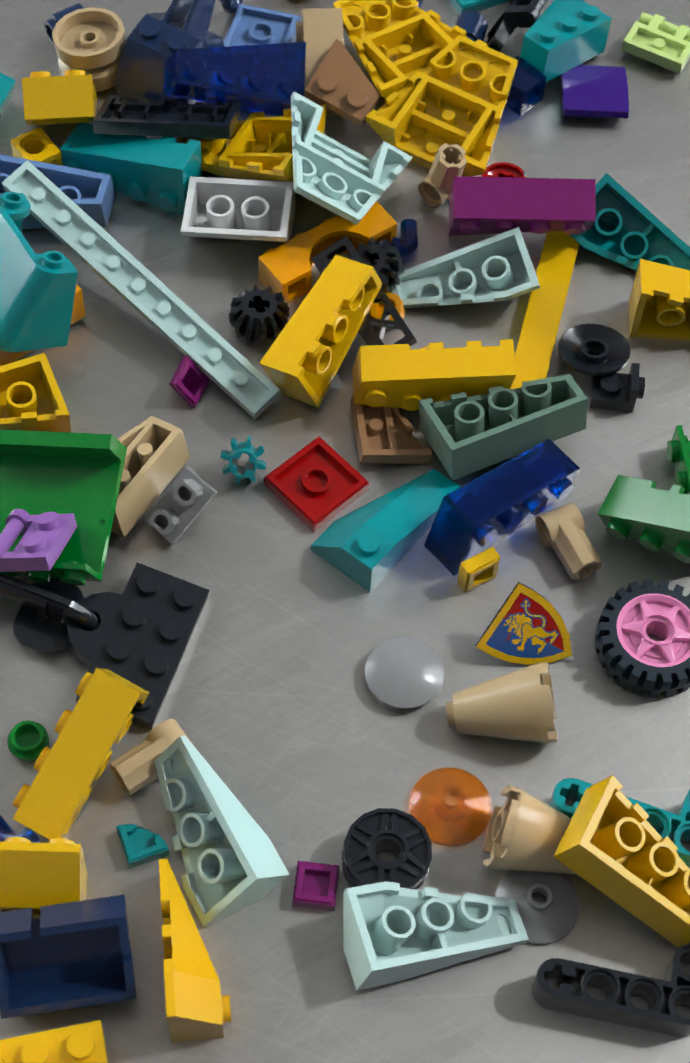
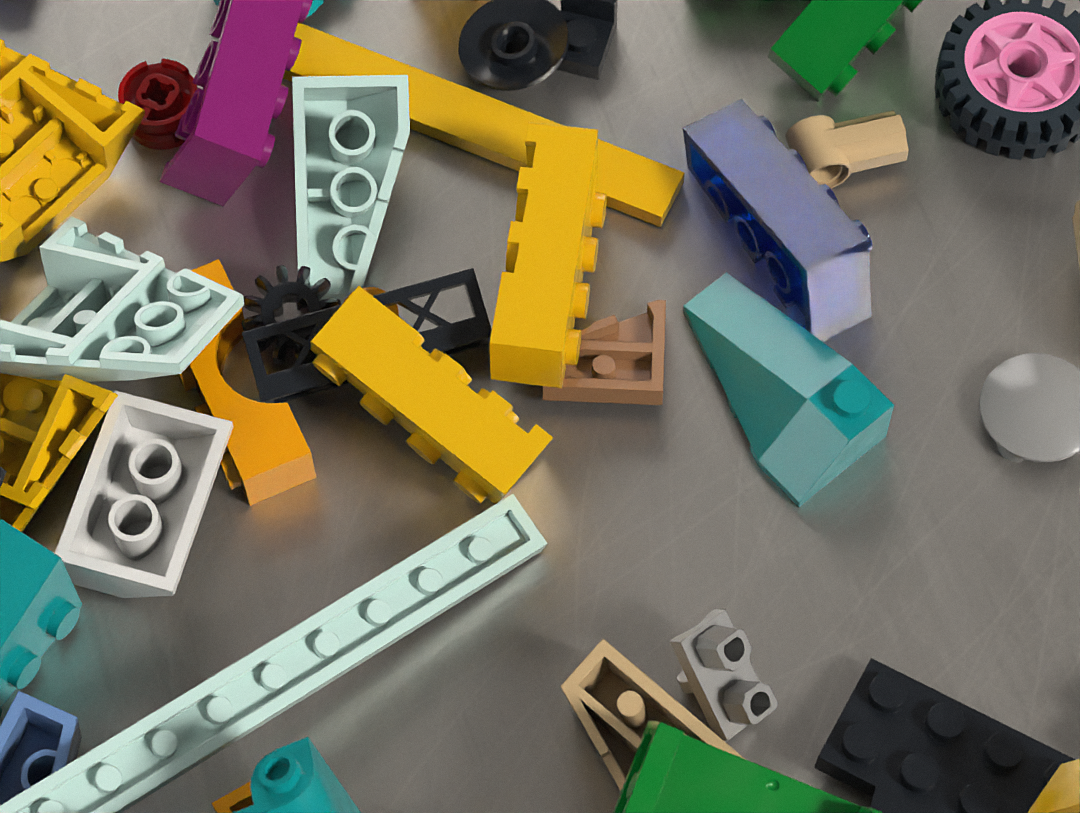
camera: 75 degrees left, 5 degrees up
magenta slope [169,356,210,408] -> none
teal gear [220,436,266,484] -> none
black gear [229,284,290,346] -> none
red tile [264,436,370,532] -> none
clear blue arm [387,219,418,260] -> none
tan piece [418,143,467,207] -> none
sand green wedge [419,374,588,480] -> none
yellow tile [457,547,500,592] -> none
shield [475,582,572,665] -> none

